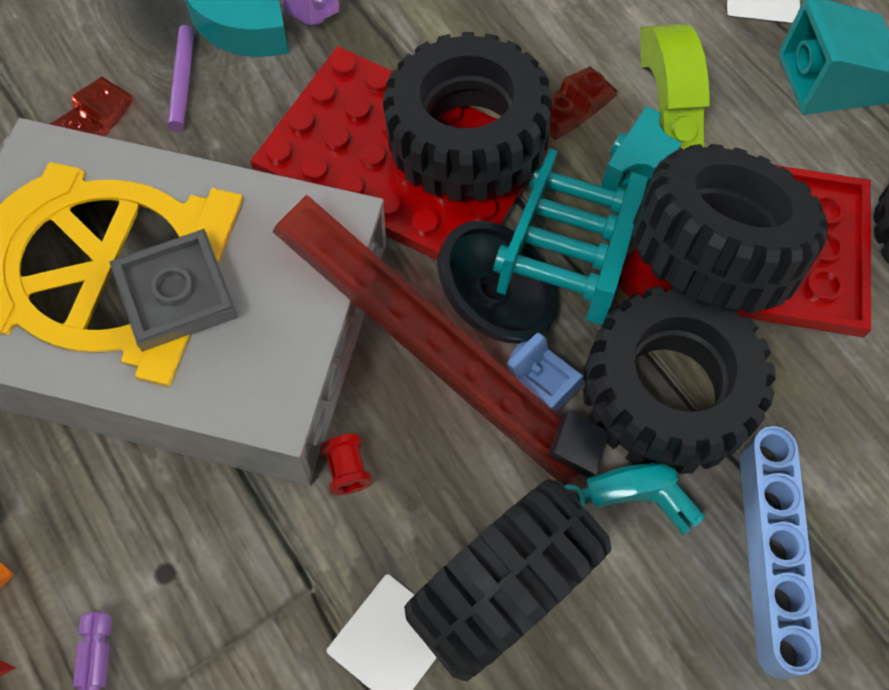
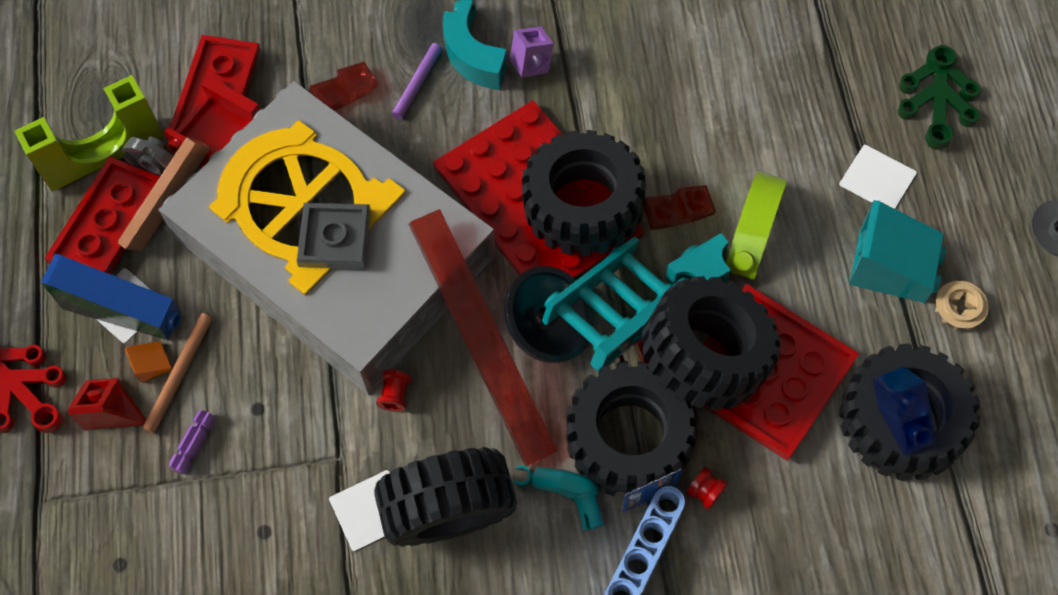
camera: 30 degrees right, 0 degrees up
medium blue bracket [507,332,584,416] -> none
black tile [547,410,609,478] -> none
none -> nougat bar [142,313,213,435]
none -> blue sticker [622,469,682,513]
none -> red wheel [686,467,728,511]

